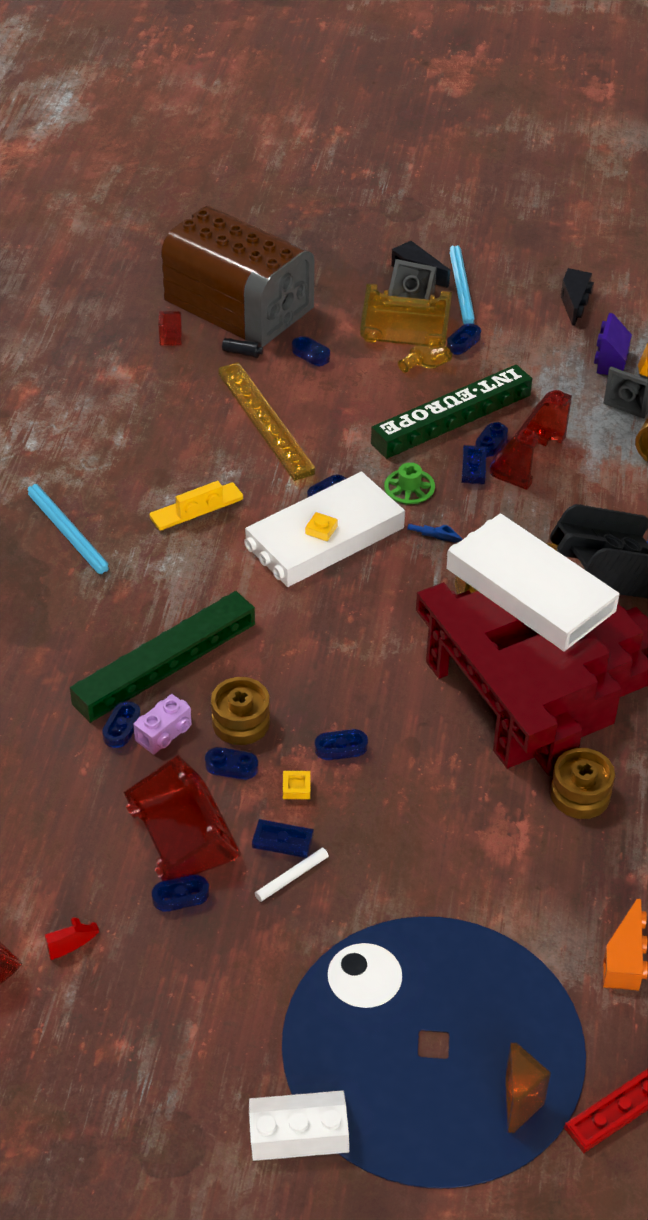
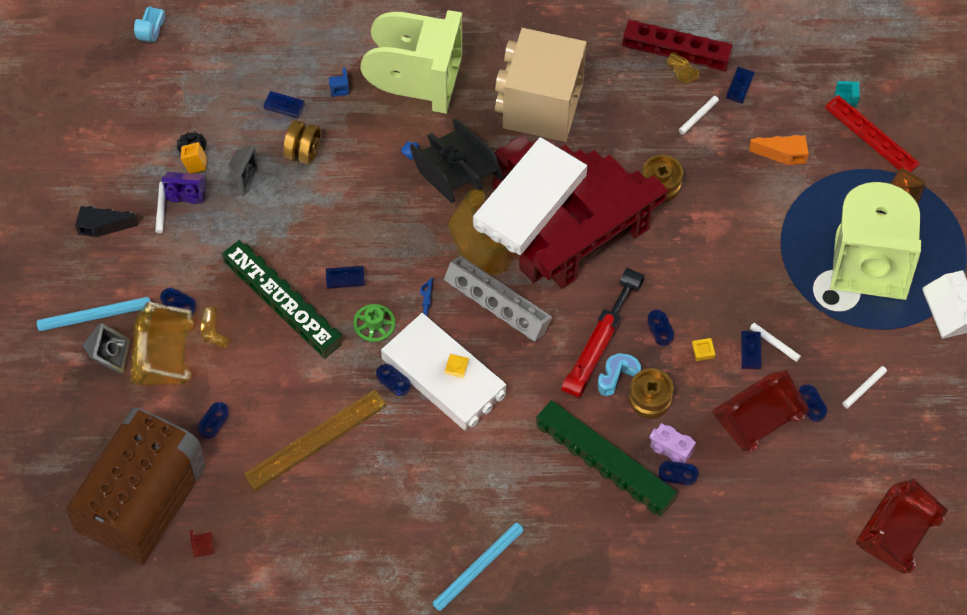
camera: 100 degrees left, 15 degrees up
red slope [45,917,99,960] -> none
yellow bracket [150,481,243,531] -> none
clear blue plate [205,747,258,780] -> none
black piece [222,338,264,358] -> none
black slope [391,241,450,288] -> none
clear blue plate [475,422,508,457] -> none
clear red windscreen [489,390,572,490] -> none
none -> white bar [155,182,166,233]
none -> light grey brick [444,256,552,341]
none -> red piece [561,267,645,399]
none -> medium azure animal [597,353,641,396]
none -> yellowish green piece [830,182,921,300]
none -> white bar [843,366,887,409]

